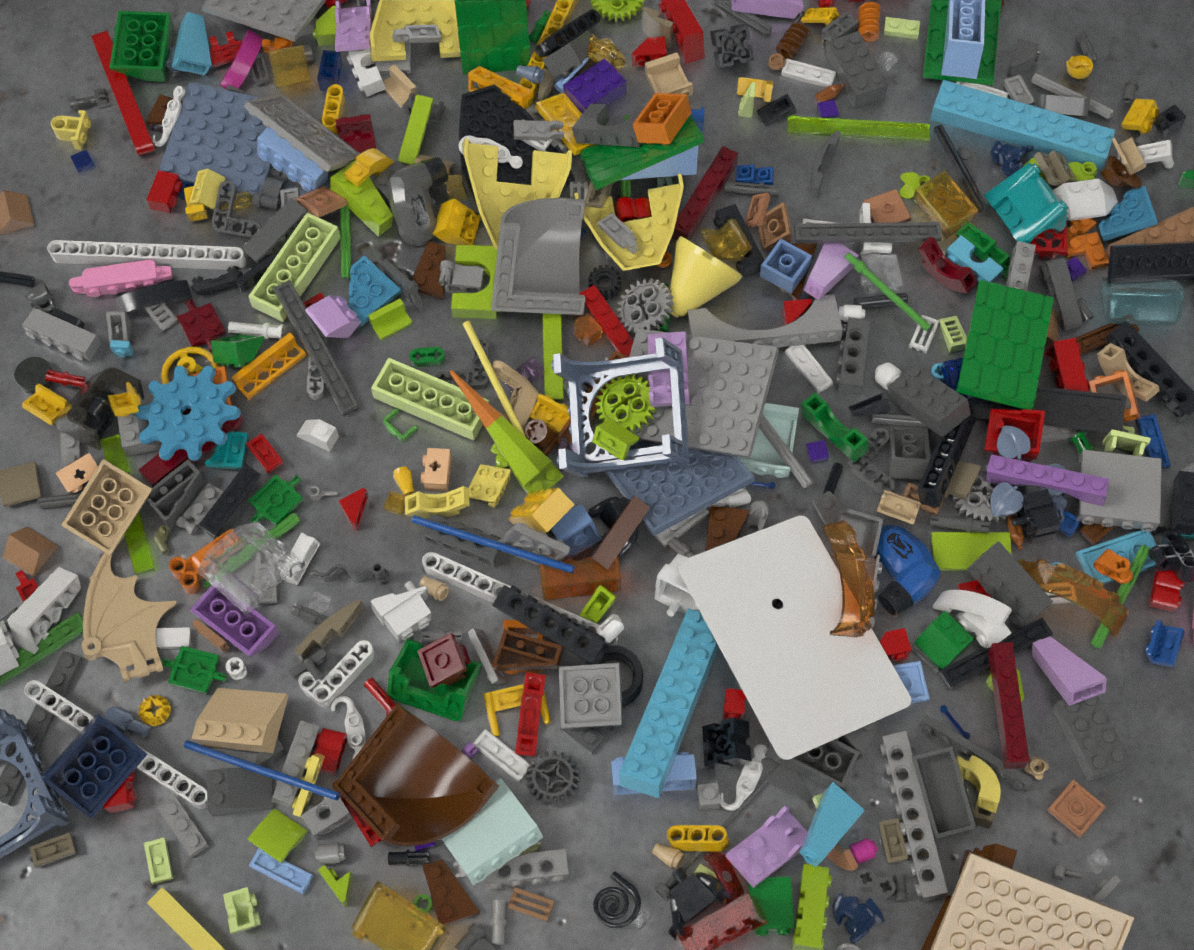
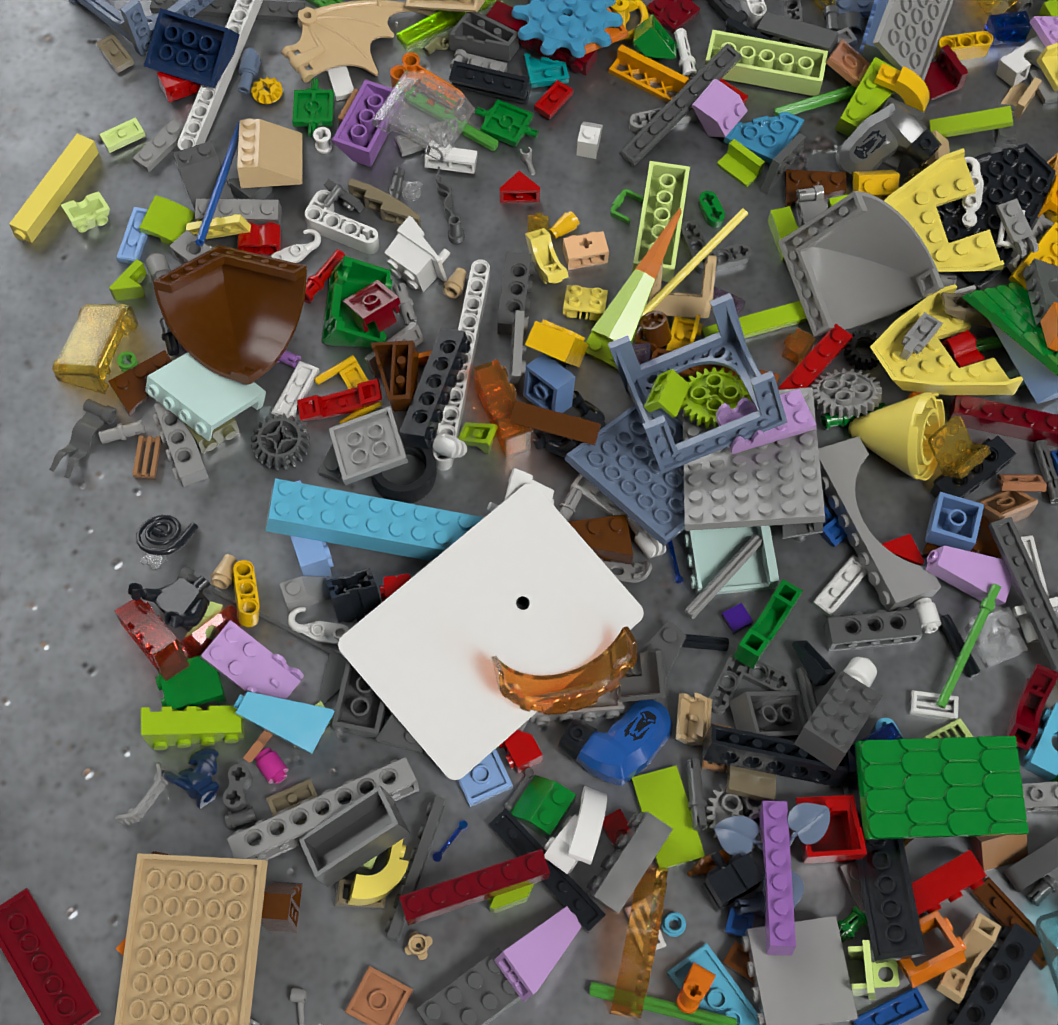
camera: 70 degrees right, 0 degrees up
blue piece [412,515,575,573] -> none

